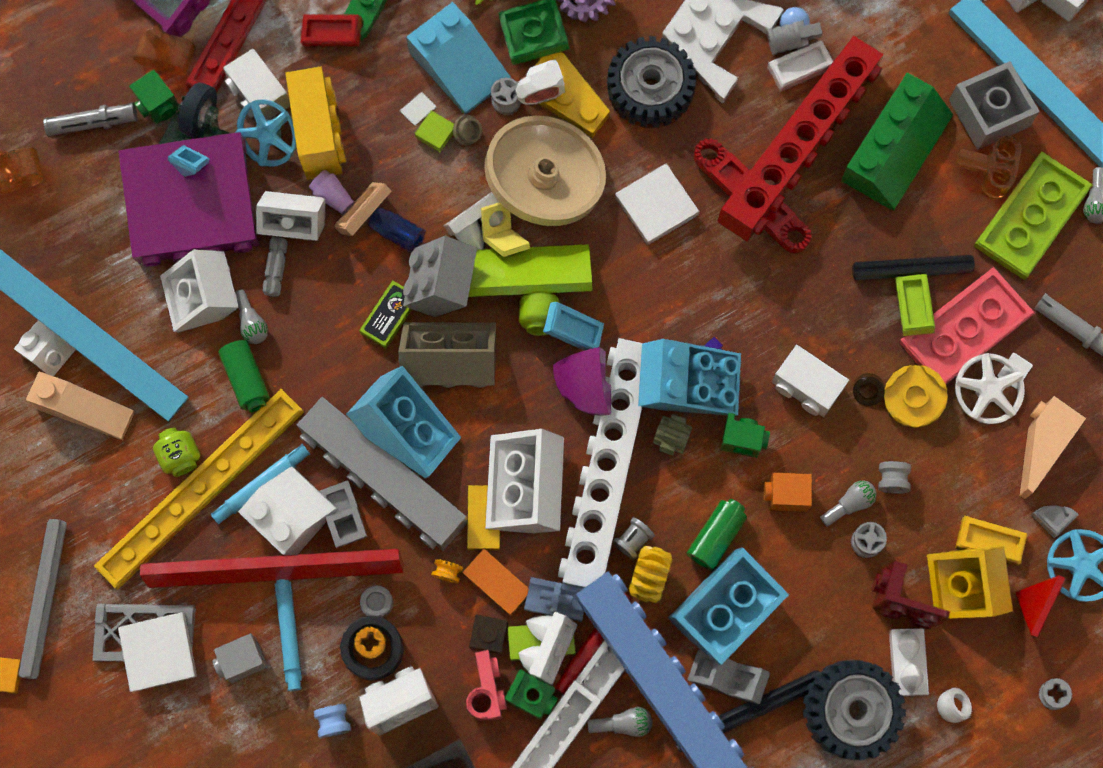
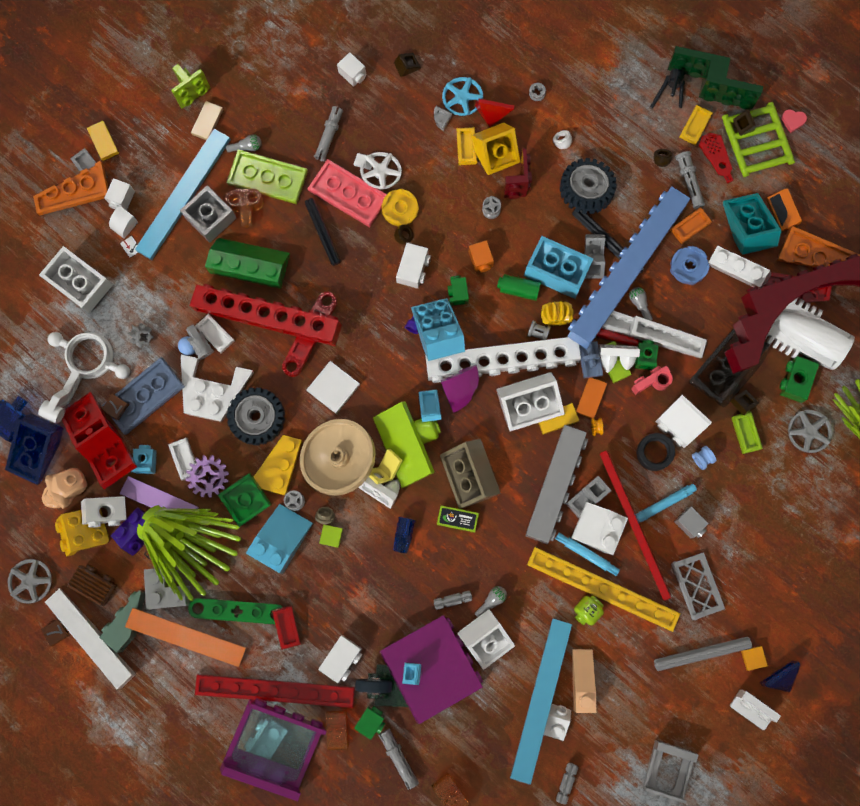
camera: 105 degrees left, 5 degrees up
white tile [118,612,197,692] -> none
green brick [218,340,270,413] -> none
medium azure wheel [235,99,296,166] -> none
white brick [256,191,325,241] -> none
yellow brick [285,66,346,180] -> none
lavender cone [309,170,354,215] -> none
light nougat tile [335,182,392,236] -> none
medium azure slope [346,366,461,478] -> none
light orange bush [355,627,386,659] -> none
light grey tile [360,586,393,618] -> none
white sticker [400,92,436,125] -> none
light grey brick [403,236,477,317] -> none
dark brown plate [469,615,508,654] -> none
white rock [516,60,565,105] -> none
olive gear [653,414,692,456] -> none
light grey piece [820,480,877,527] -> none
light grey wheel [878,461,911,493] -> none
white tile [889,629,929,696] -> none
lime tile [895,274,935,336] -> none
light nougat slope [1020,396,1086,499] -> none

